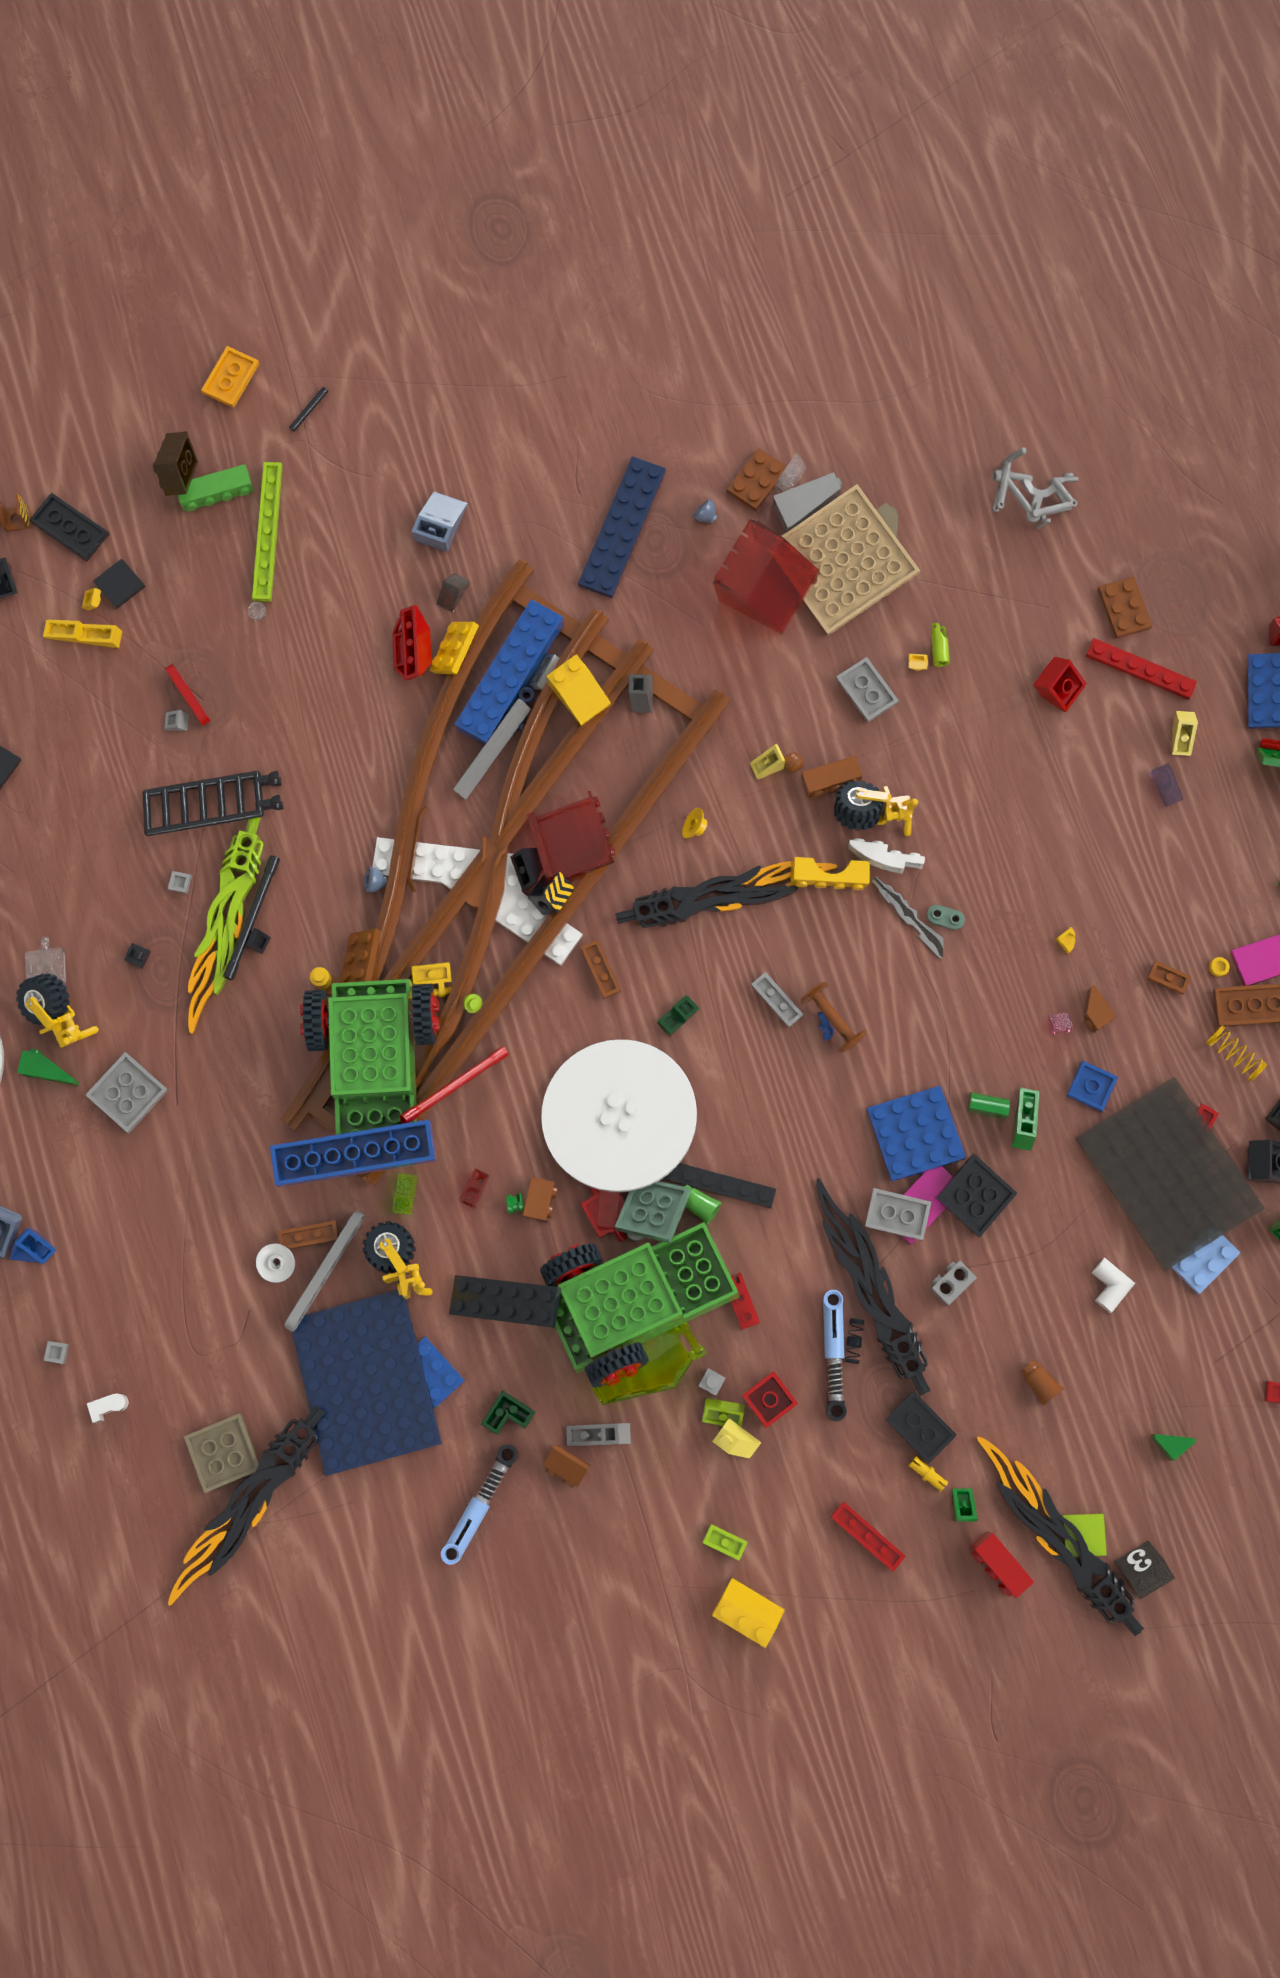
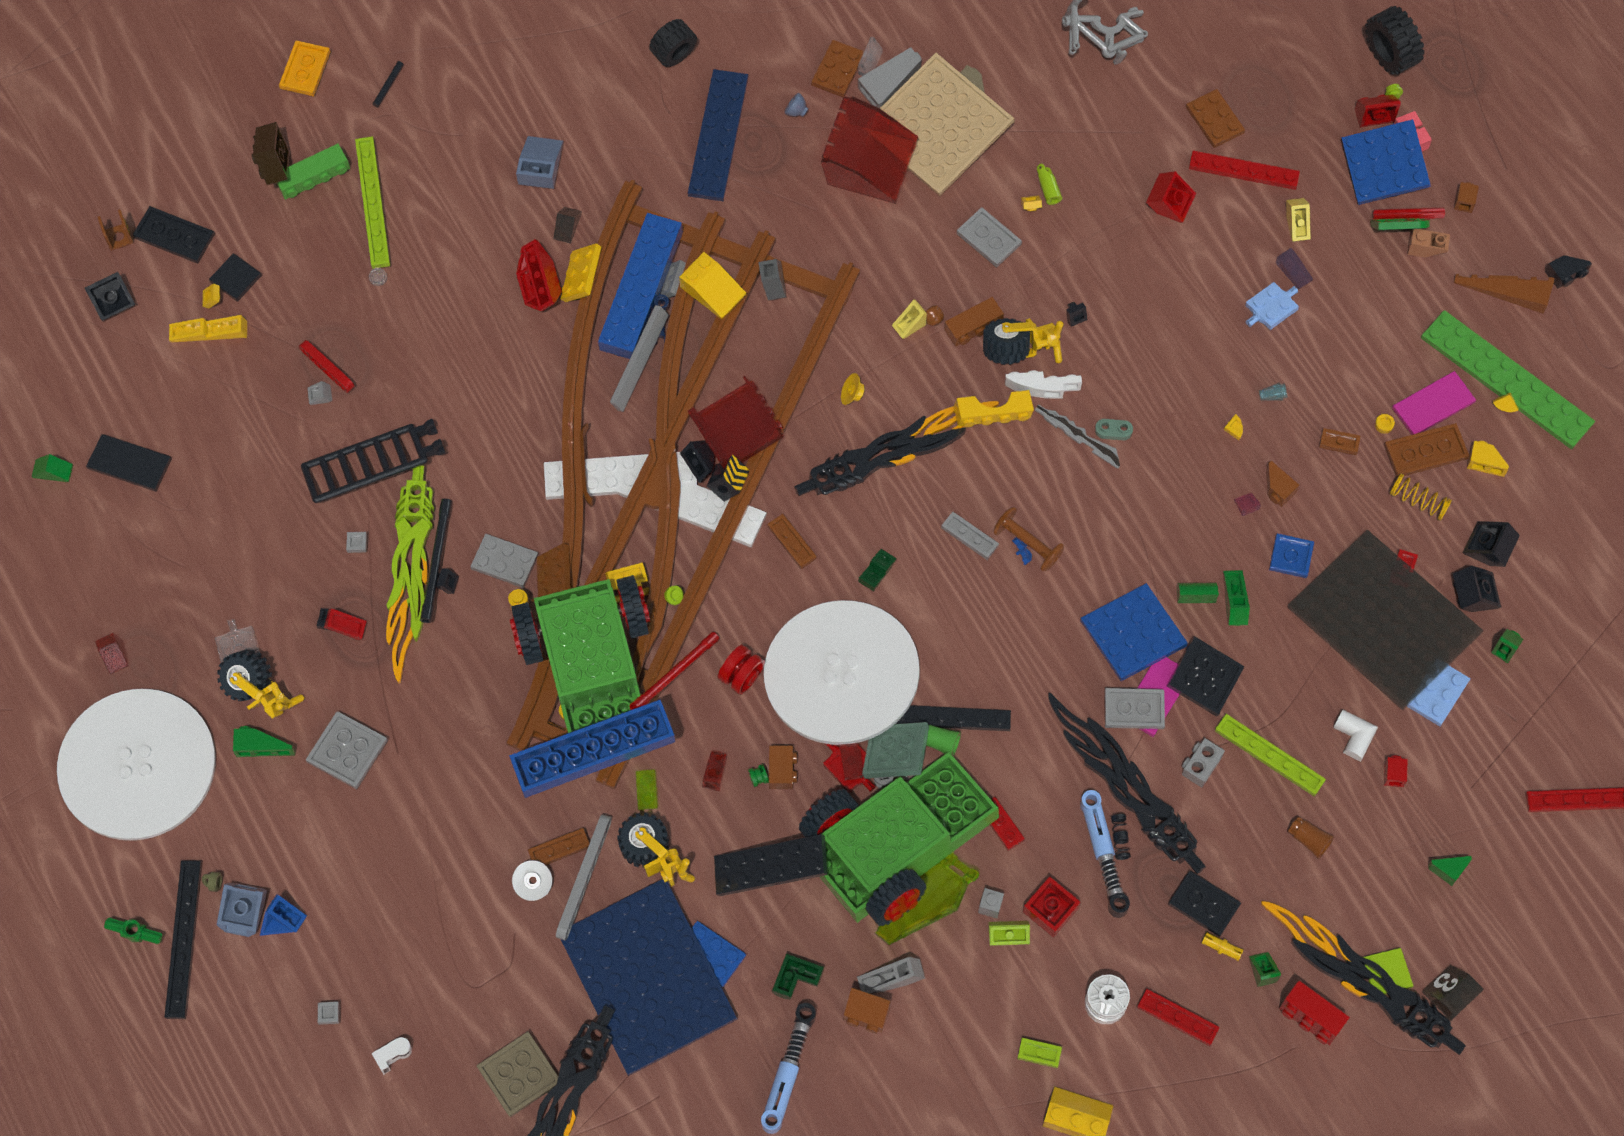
camera: 15 degrees left, 10 degrees down
sand blue brick [363,867,387,893] -> none
light yellow slope [712,1418,761,1459] -> none
none -> red tile [324,608,366,640]
none -> light grey plate [470,534,539,588]
none -> black tyre [649,19,697,67]
none -> red wheel [717,644,765,695]
none -> black tile [1066,302,1087,327]
none -> white wheel [1084,975,1130,1024]
none -> lime plate [1215,714,1326,797]
none -> light blue plate [1246,282,1299,330]
none -> clear light blue cone [1259,382,1288,401]
none -> red brick [1384,755,1408,787]

